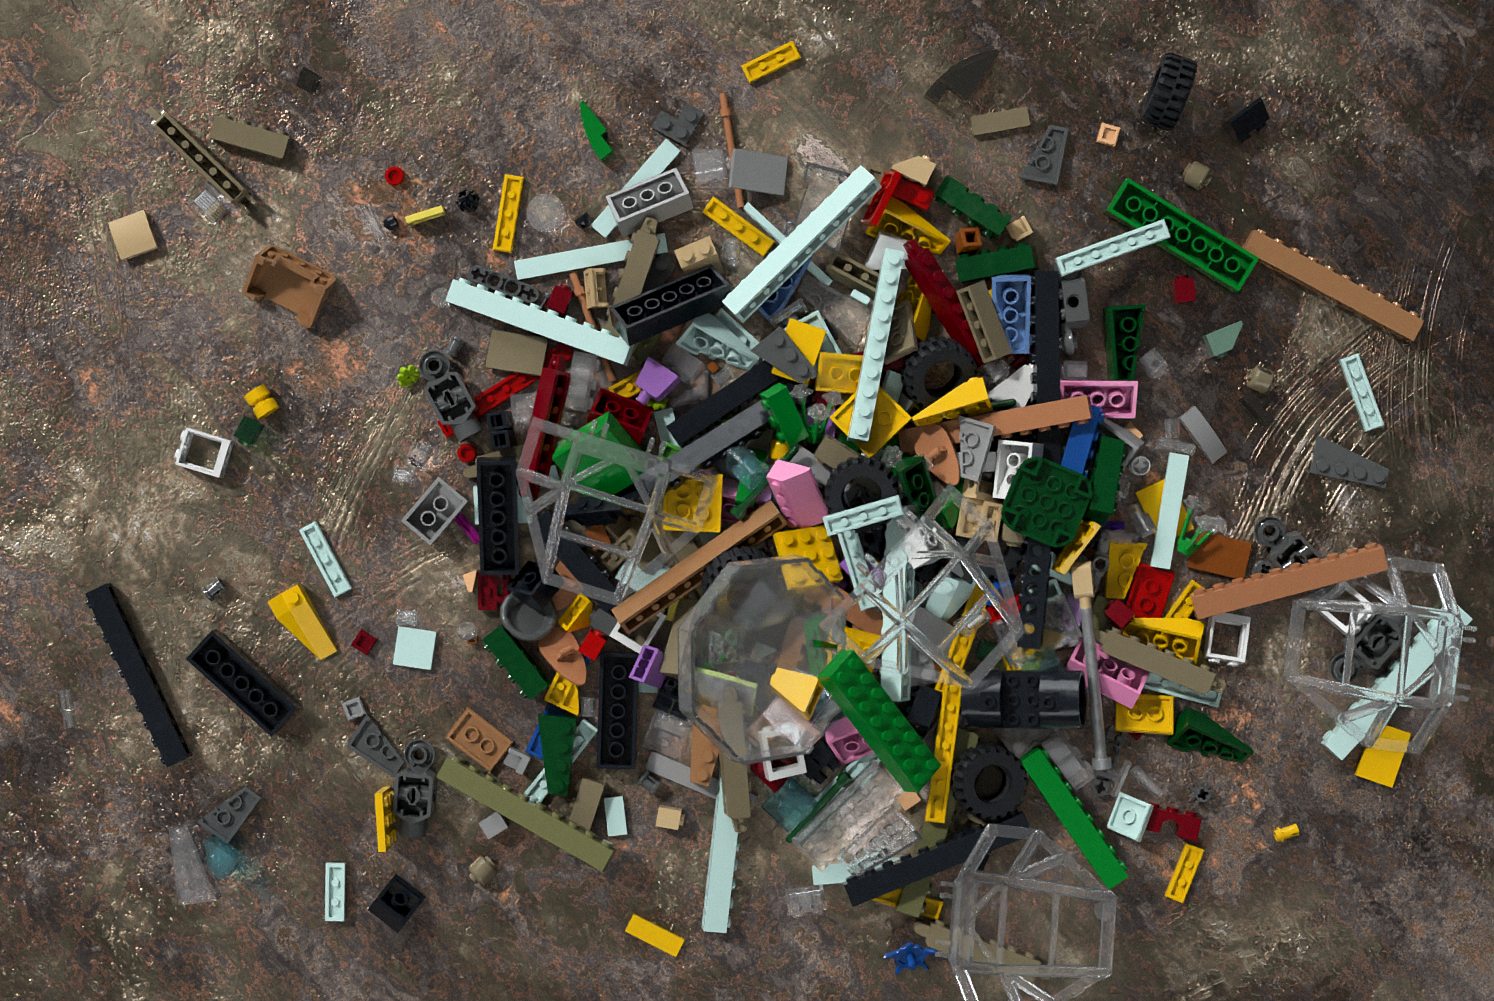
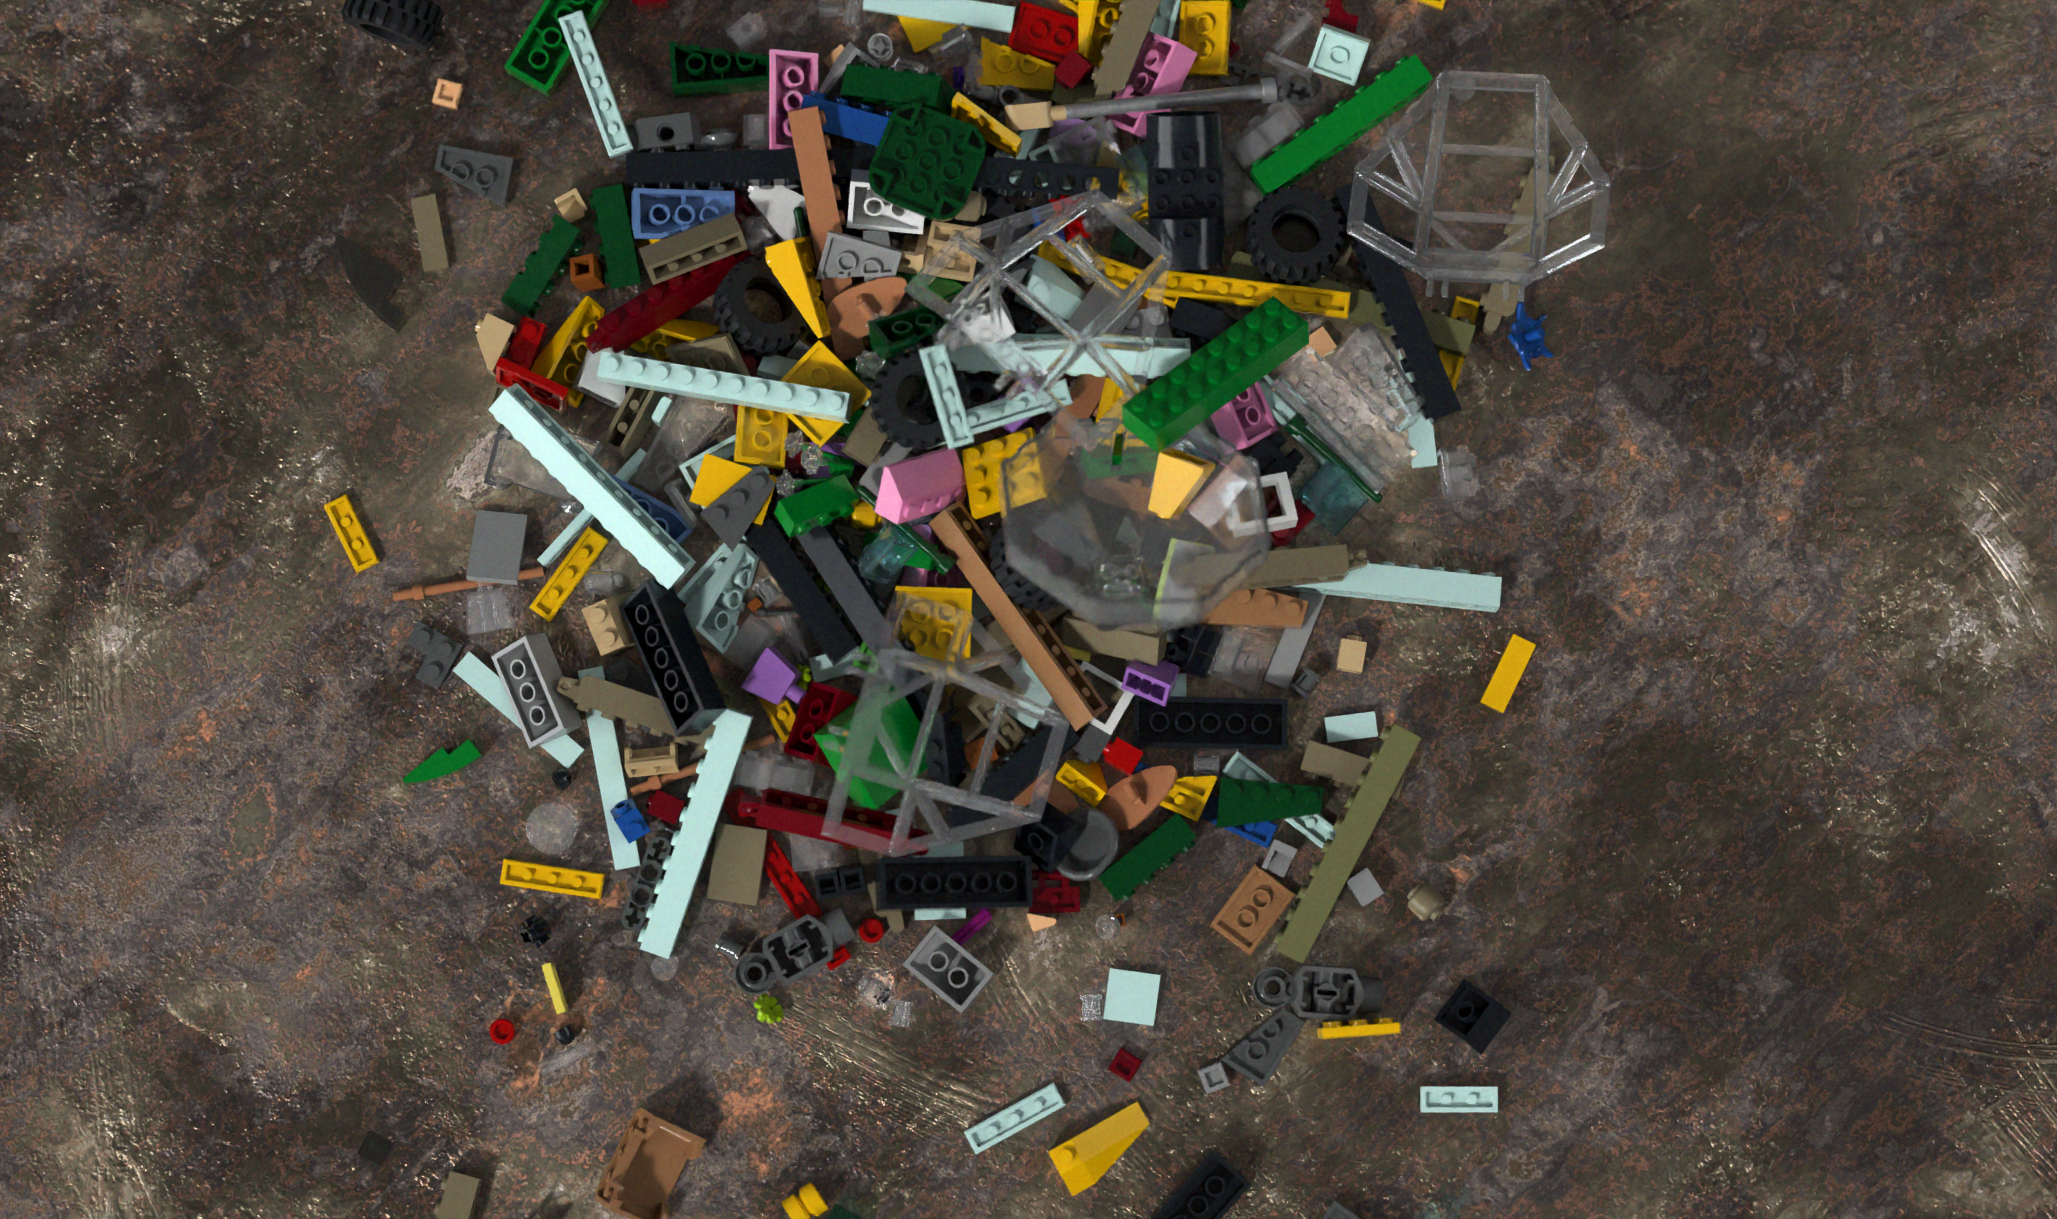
camera: 90 degrees left, 5 degrees down
none -> blue bracket [610,798,651,844]

